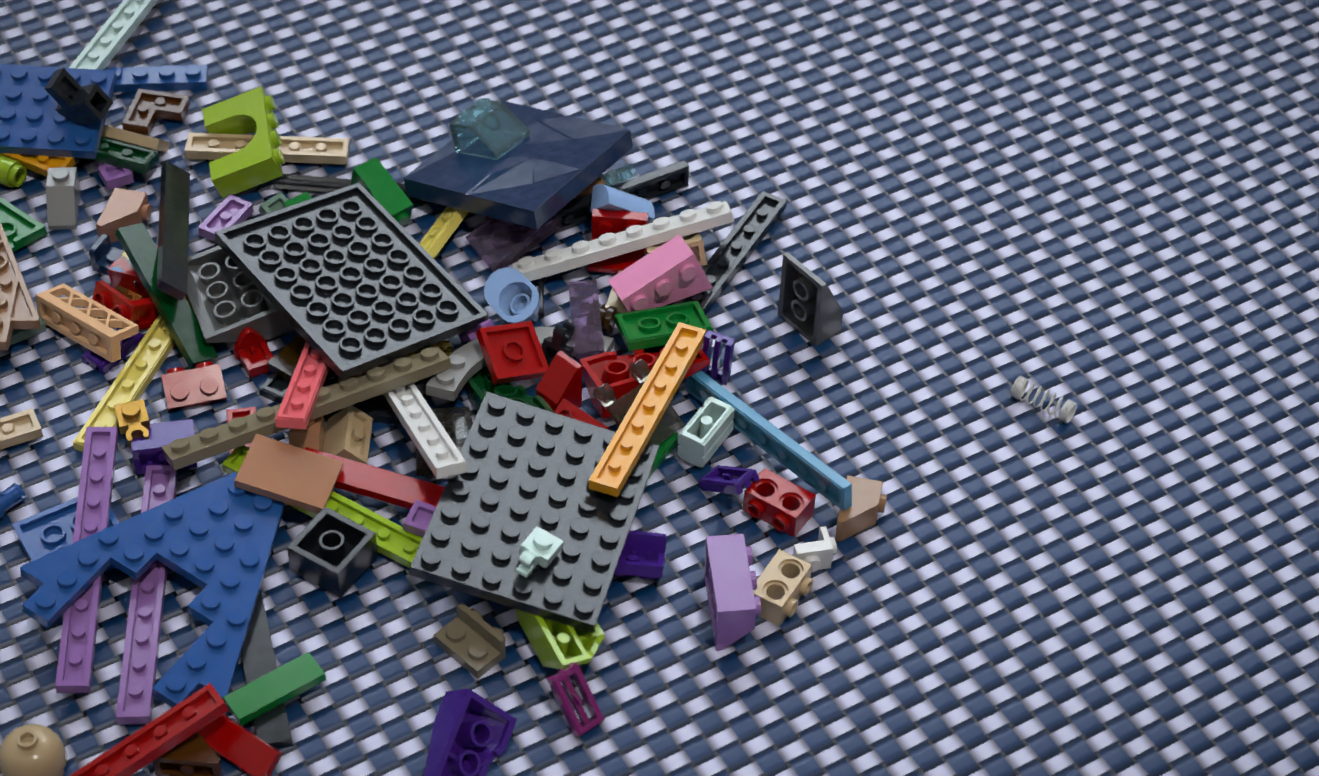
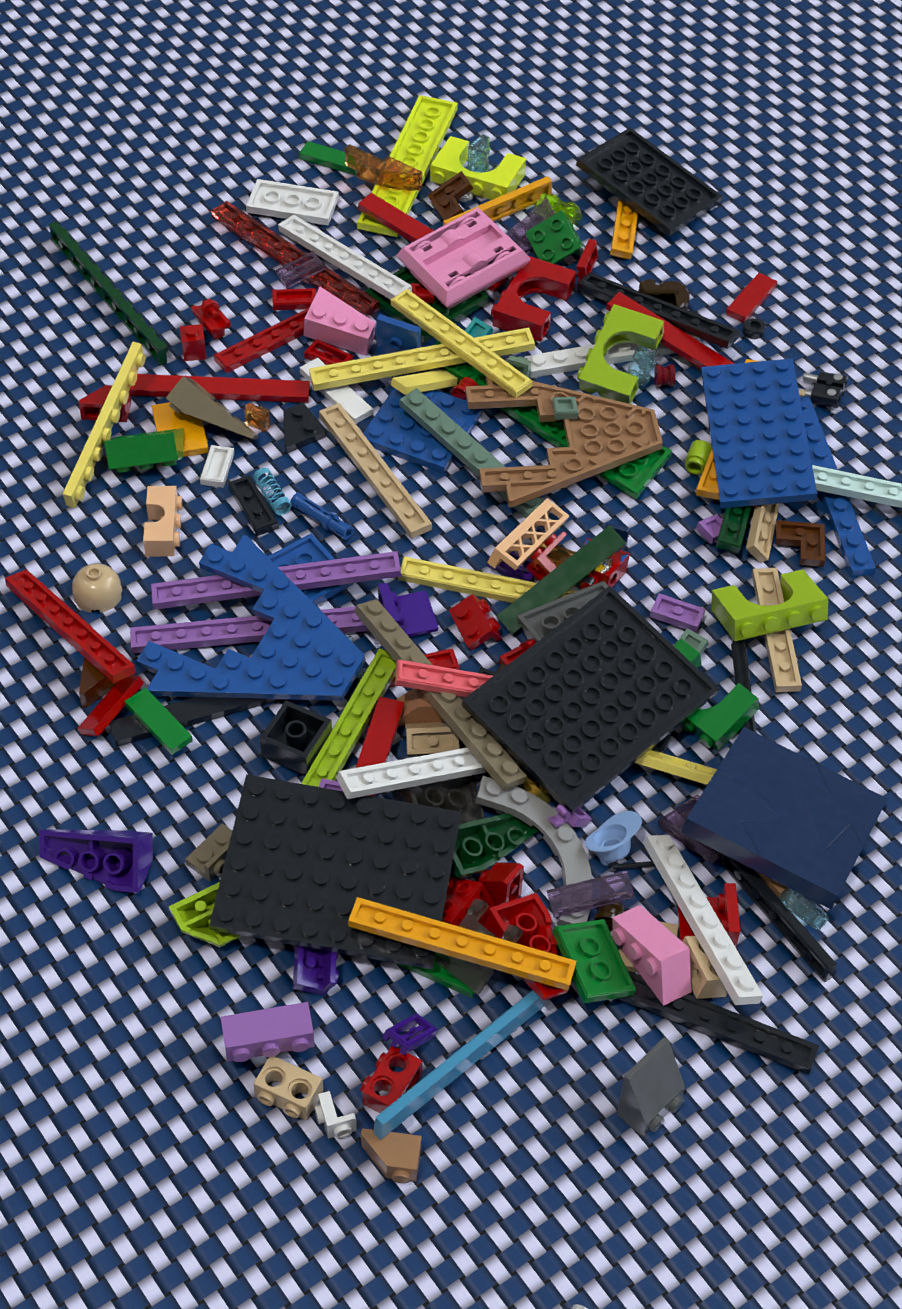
camera: 85 degrees right, 5 degrees up
black brick [44,68,113,125] -> none
light grey slope [46,167,81,230] -> none
nougat slope [96,188,152,243] -> none
plate [114,399,151,449] -> none
black tile [156,161,190,301] -> none
nougat tile [234,434,343,514] -> none
clear light blue slope [449,98,530,160] -> none
red plate [476,321,549,385] -> none
light aqua plate [515,526,564,578] -> none
black plate [542,321,575,366] -> none
magenta tile [547,662,605,737] -> none
light blue brick [590,184,655,222] -> none
light aqua brick [677,397,735,467] -> none
dark purple tile [701,330,735,385] -> none

